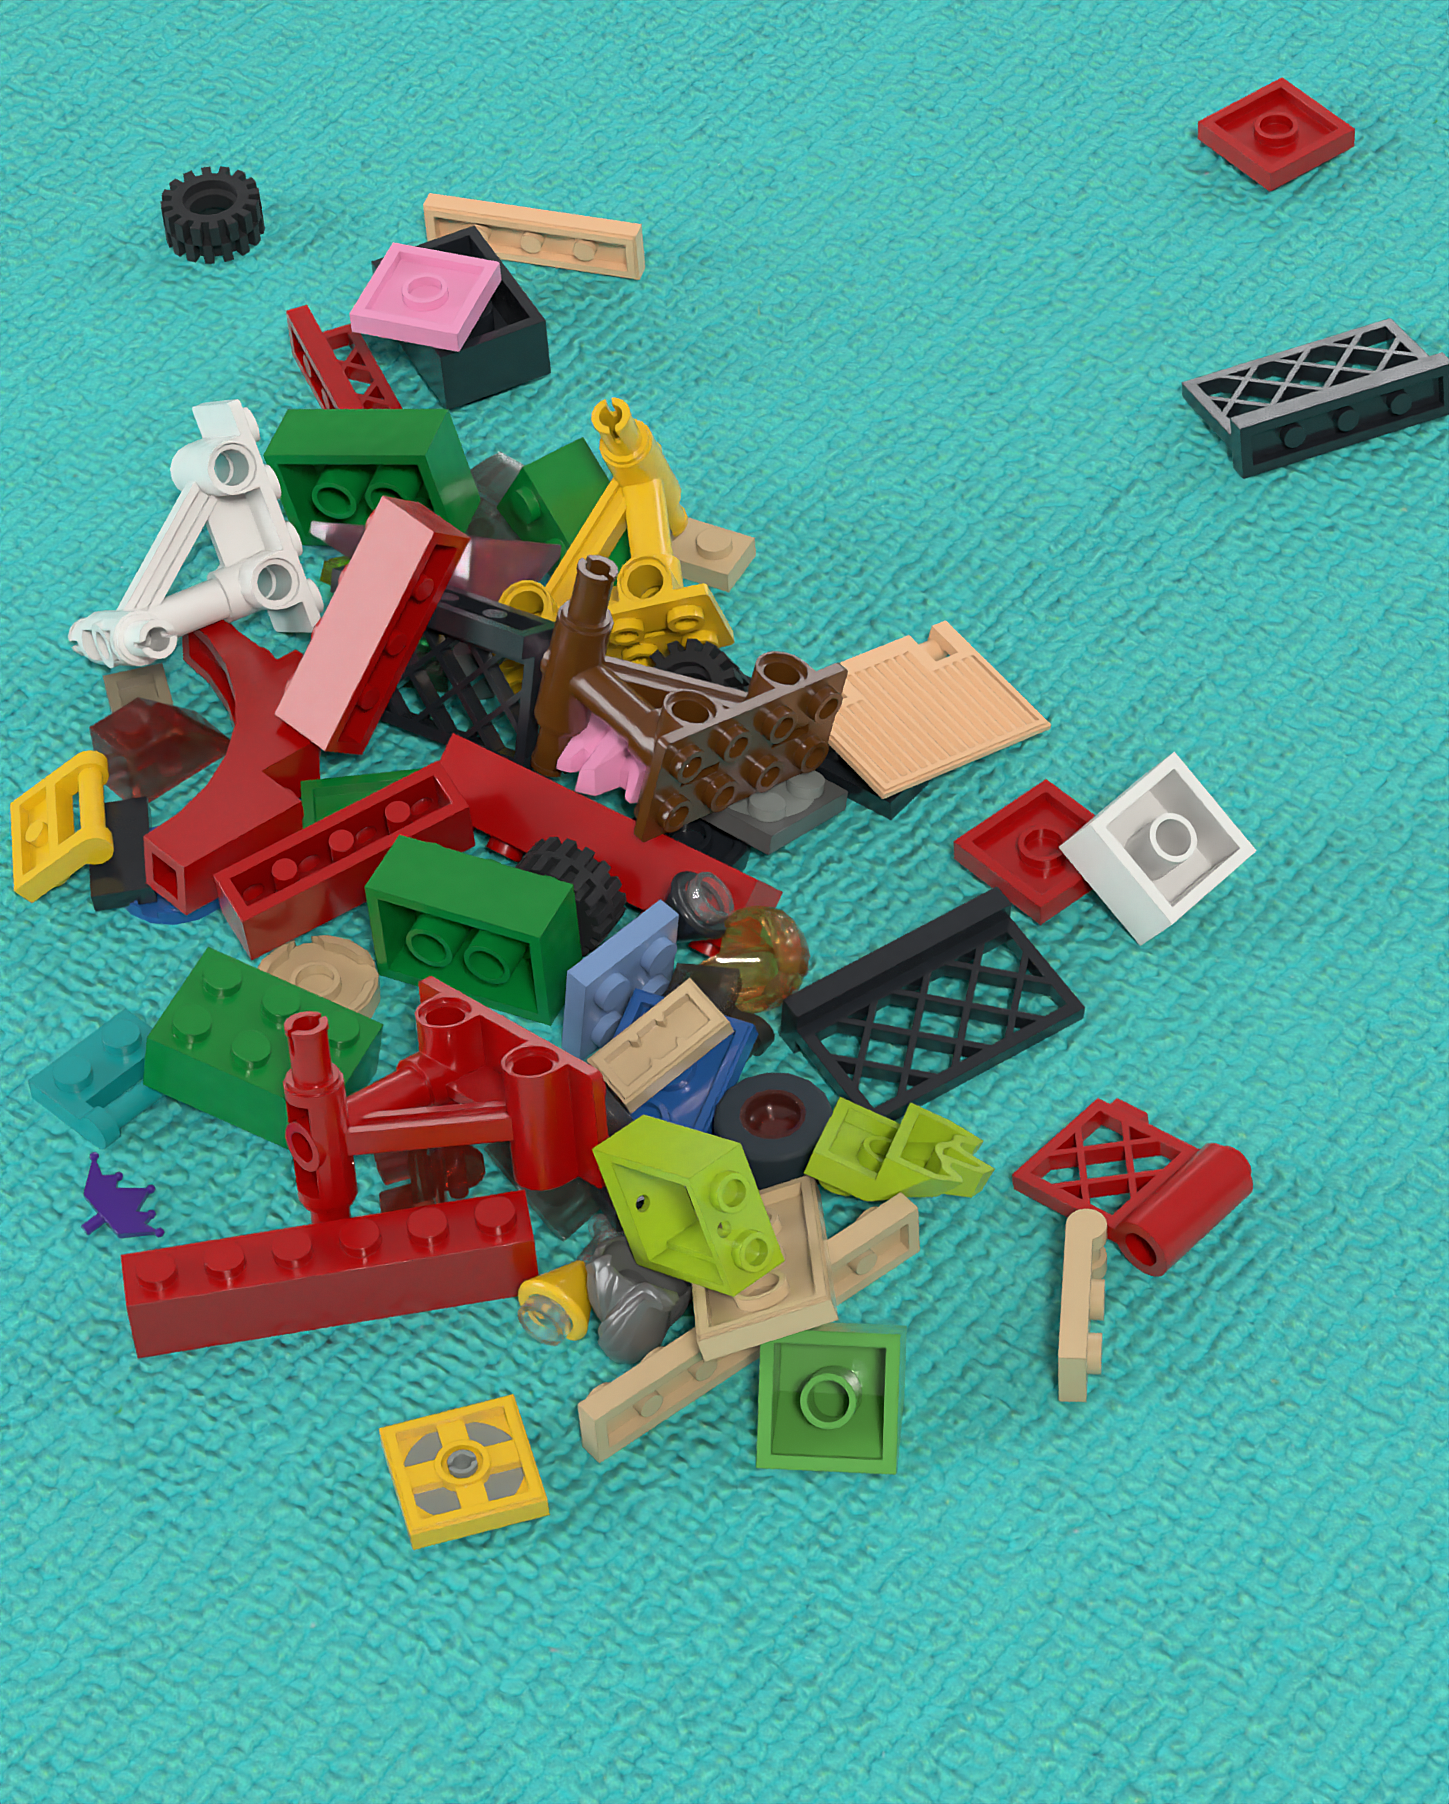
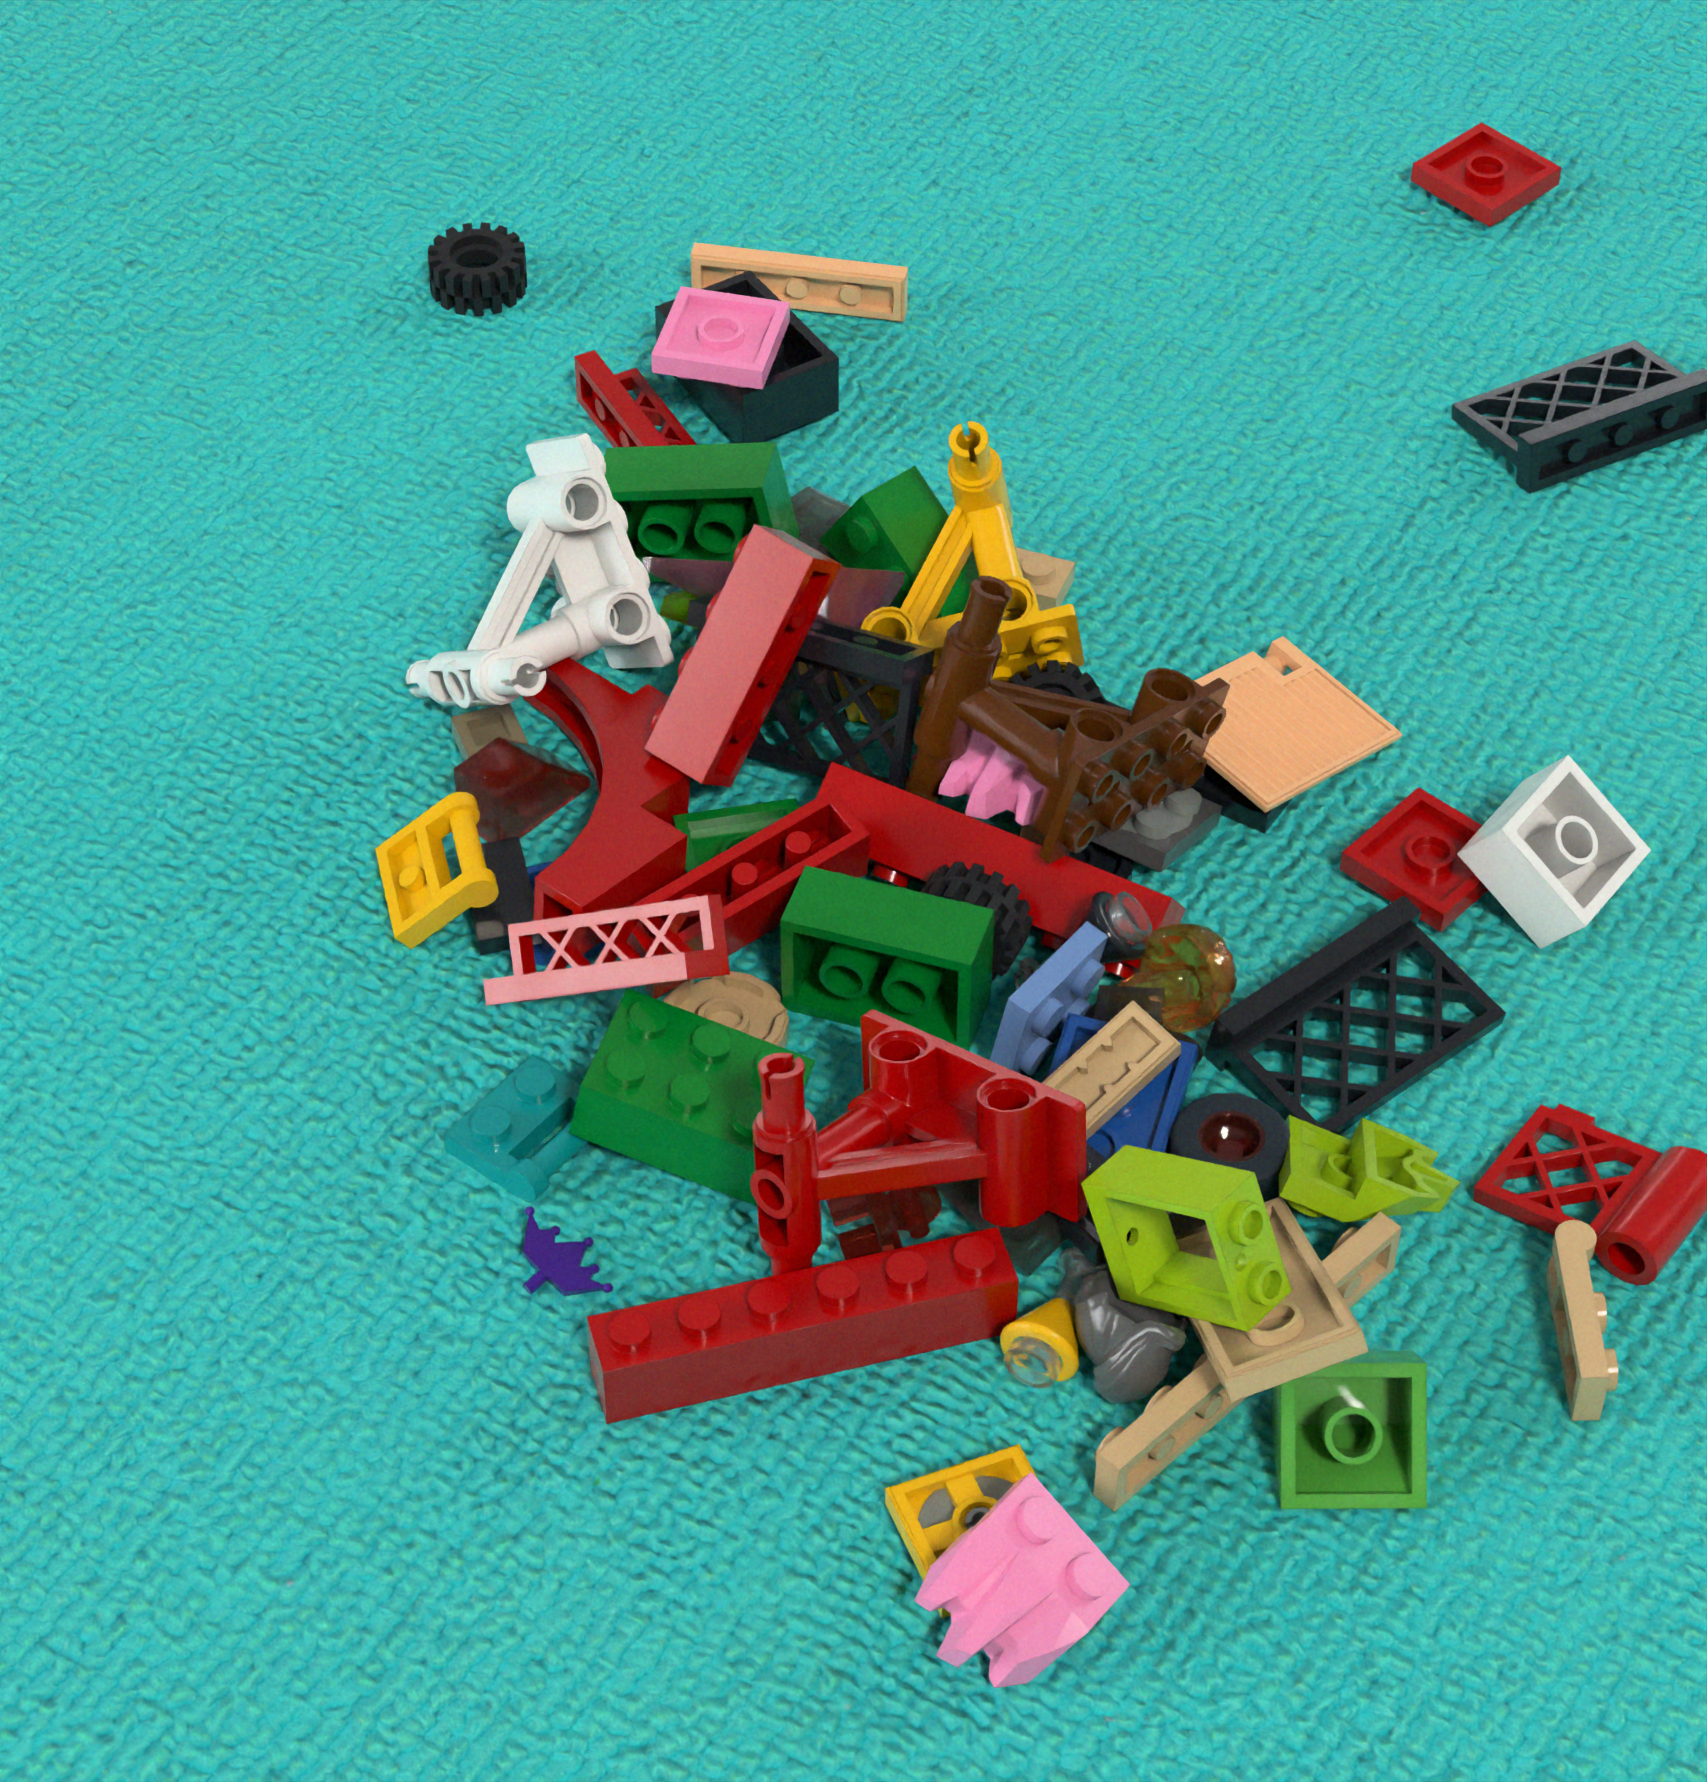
camera: 10 degrees left, 0 degrees up
none -> fence [483,894,730,1006]
none -> bright pink plate [914,1472,1130,1688]

